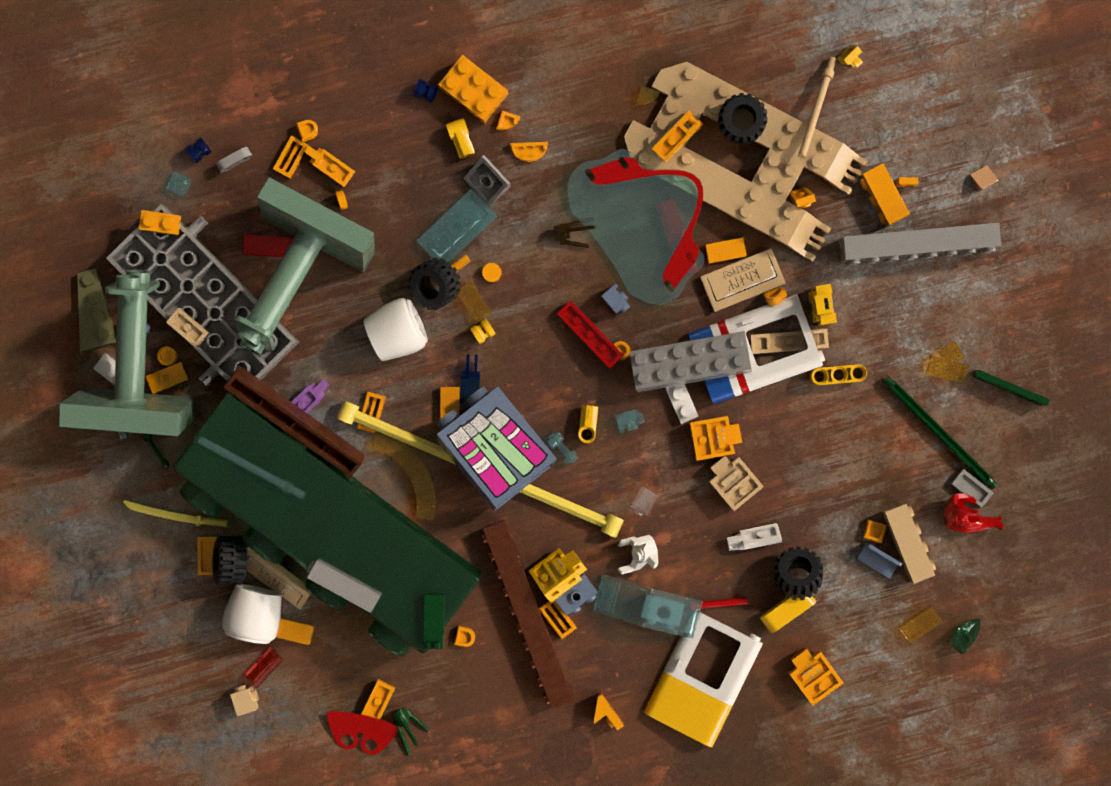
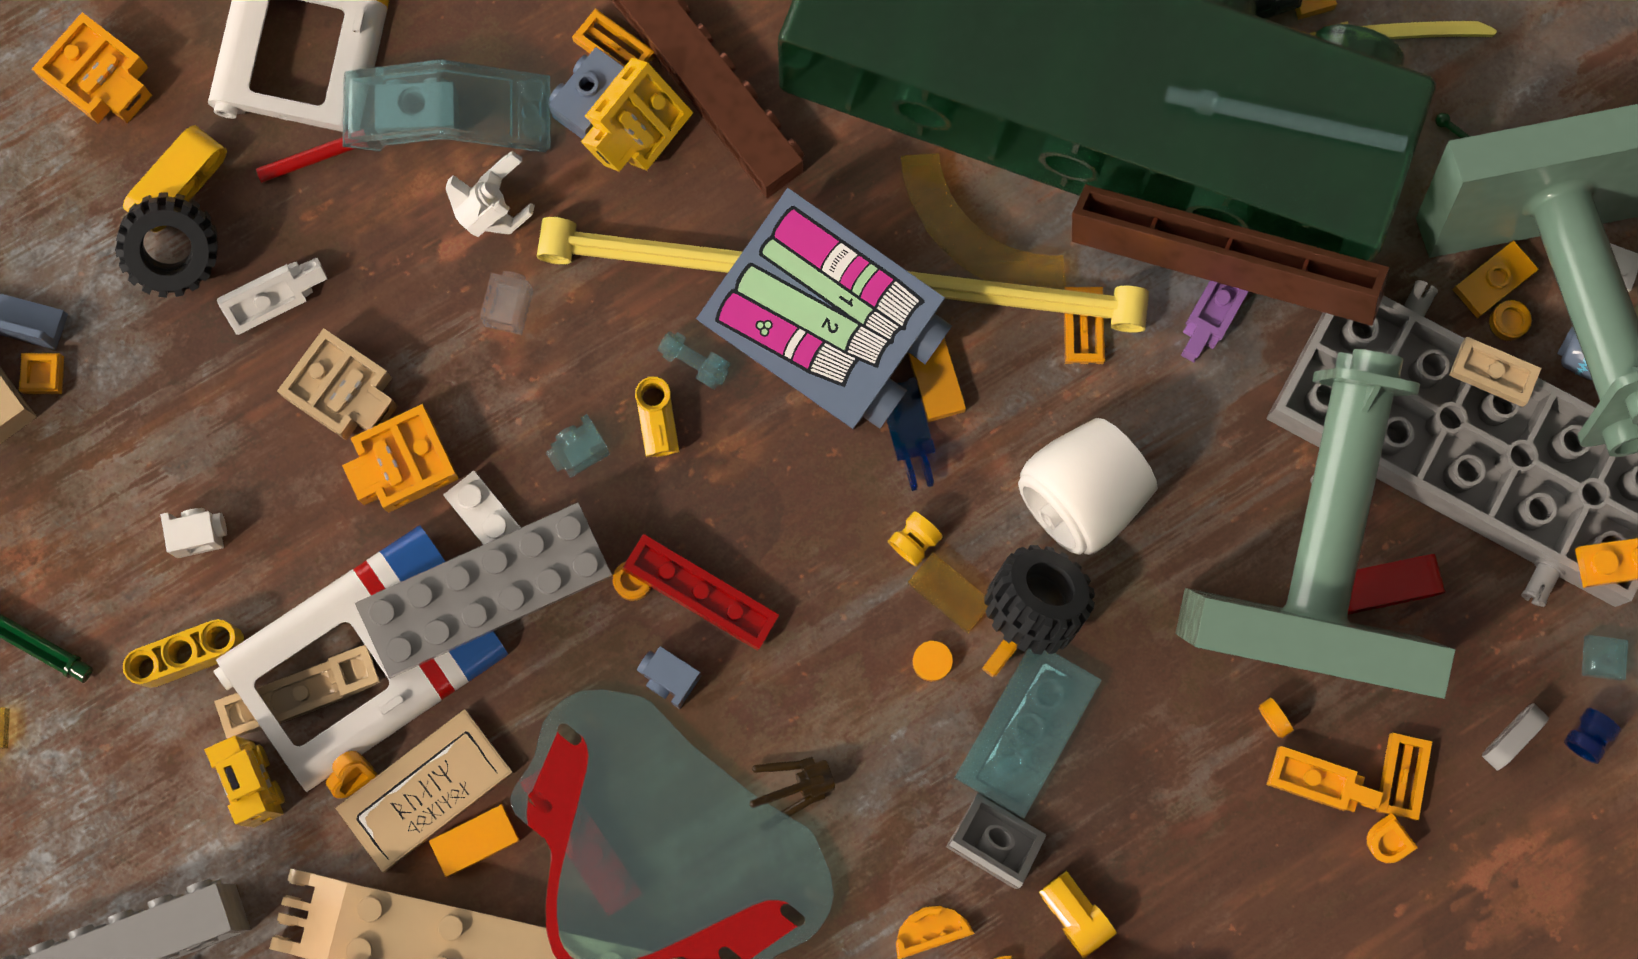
camera: 160 degrees right, 10 degrees down
none -> white brick [160,508,227,558]

